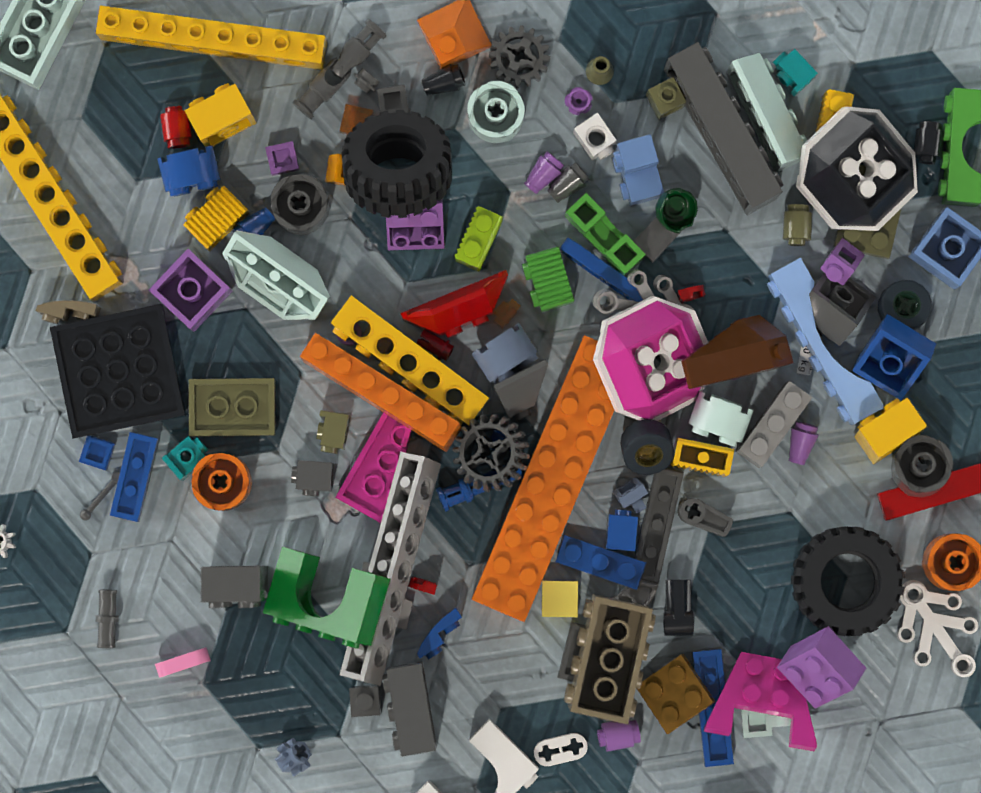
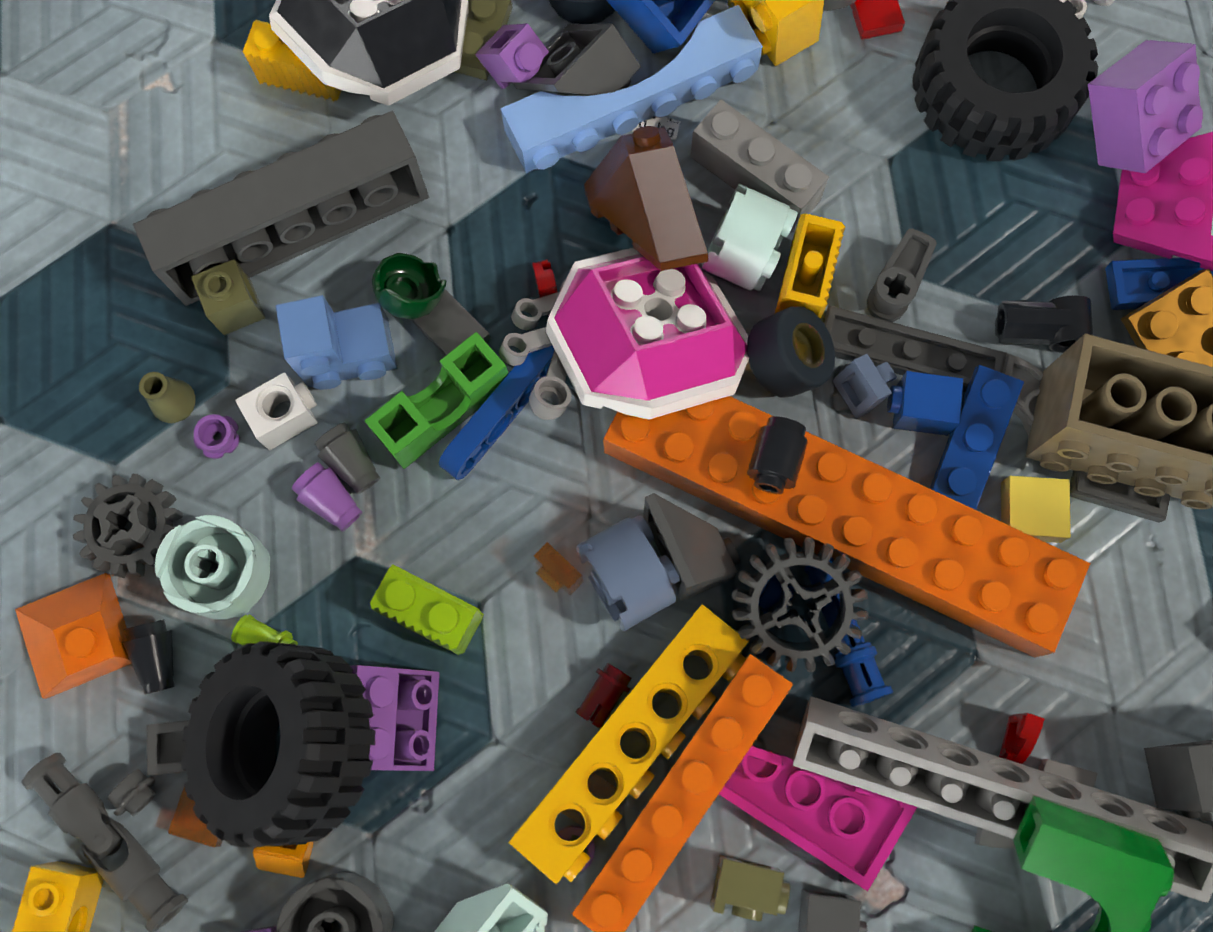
camera: 85 degrees left, 10 degrees down
red wedge [400,270,508,338] -> none
blue slope [417,608,462,660] -> none
bright green brick [522,247,574,313] -> none
light aqua slope [726,53,807,172] -> none
teal brick [773,49,818,97] -> none
olive brick [783,204,812,246] -> none
medium lavender cone [788,421,819,465] -> none
none -> lime pin [231,614,298,645]
none -> black brick [747,416,808,494]

